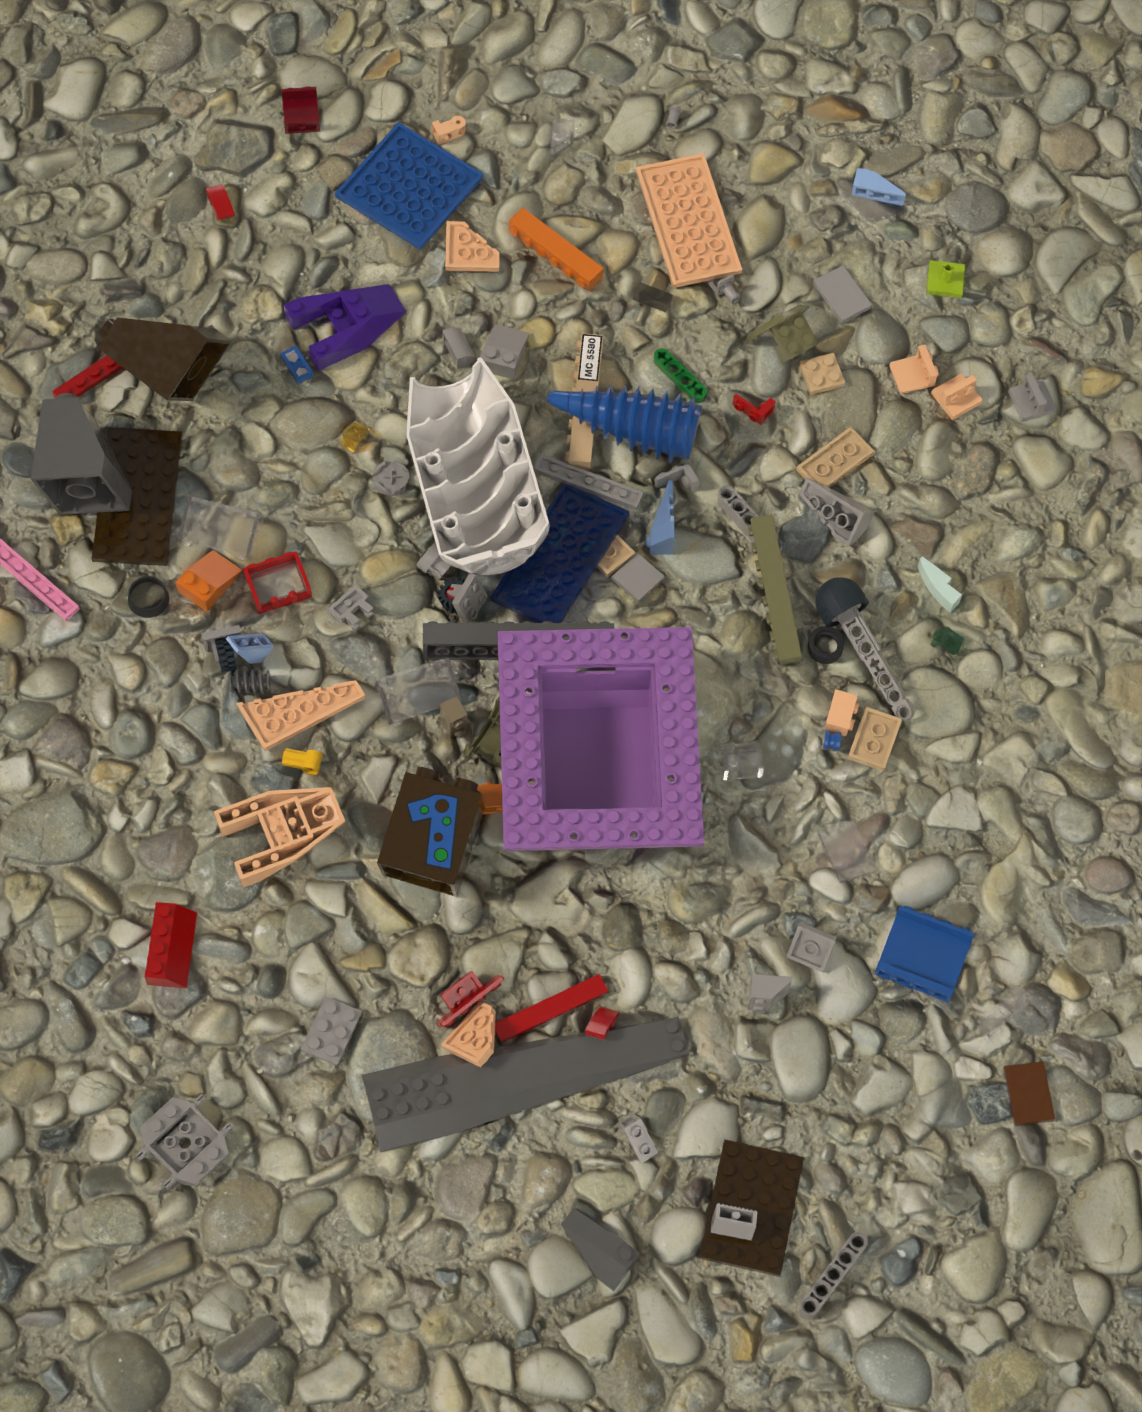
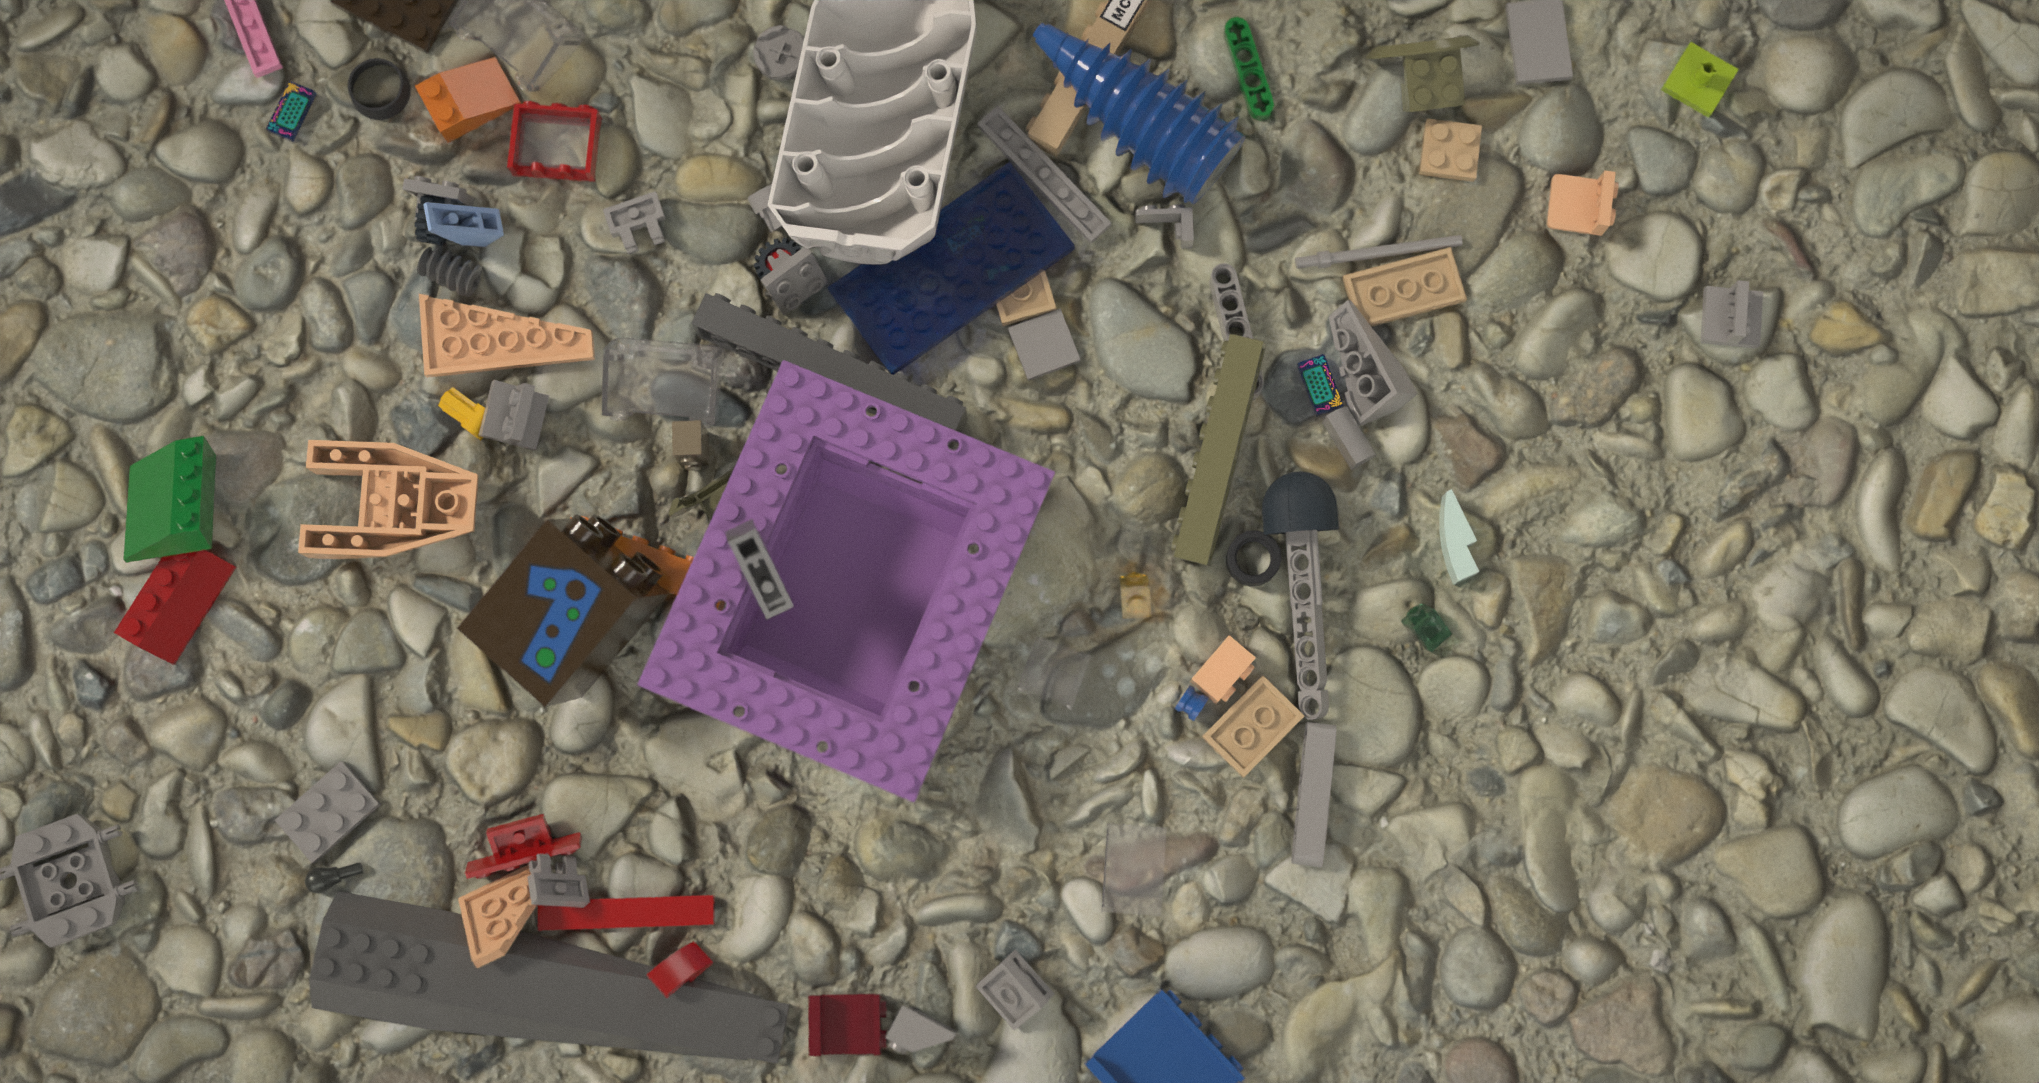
camera: 30 degrees right, 15 degrees up
medium blue wedge [646,480,674,555] -> none
red bracket [732,394,776,425] -> none
light nougat bracket [931,373,983,420] -> none
none -> green slope [123,436,216,563]
none -> tile [266,81,317,142]
none -> pearl dark grey piece [305,862,363,894]
none -> light grey bracket [479,380,549,451]
none -> light grey plate [527,854,590,907]
none -> dark grey slope [725,519,794,619]
none -> dark red panel [808,994,887,1056]
none -> clear yellow bracket [1119,572,1151,619]
none -> light grey beam [1291,722,1336,867]
none -> light grey bar [1295,235,1463,269]
none -> tile [1297,354,1344,417]
none -> light grey brick [1322,406,1377,470]

